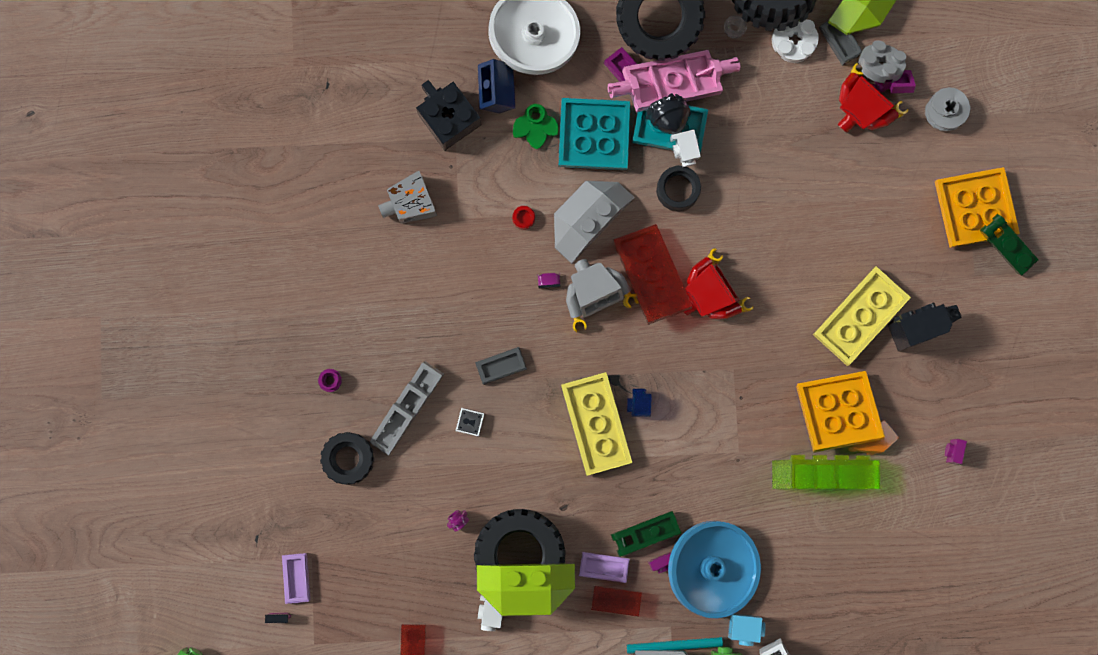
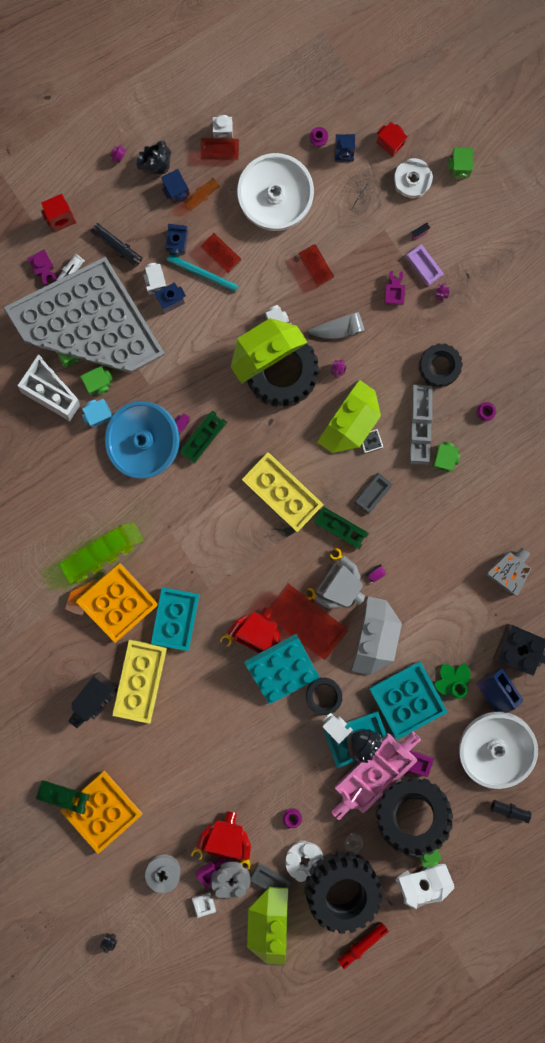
camera: 150 degrees right, 5 degrees up
red tile [512,206,535,230] -> none
lavender tile [579,552,630,583] -> none
clear red plate [591,585,642,617] -> none
teal bar [626,637,723,654] -> none
clear blue plate [627,389,652,417] -> none
magenta plate [945,439,967,465] -> none
none -> black plate [100,933,117,954]
none -> teal plate [151,587,200,651]
none -> white tile [192,891,216,918]
none -> teal plate [244,634,320,705]
none -> magenta plate [283,808,302,828]
none -> light grey piece [308,312,365,338]
none -> dark green plate [314,506,369,550]
none -> lime wedge [317,380,381,453]
none -> magenta plate [384,271,405,305]
none -> bright green brick [432,442,460,472]
none -> magenta plate [436,283,450,302]

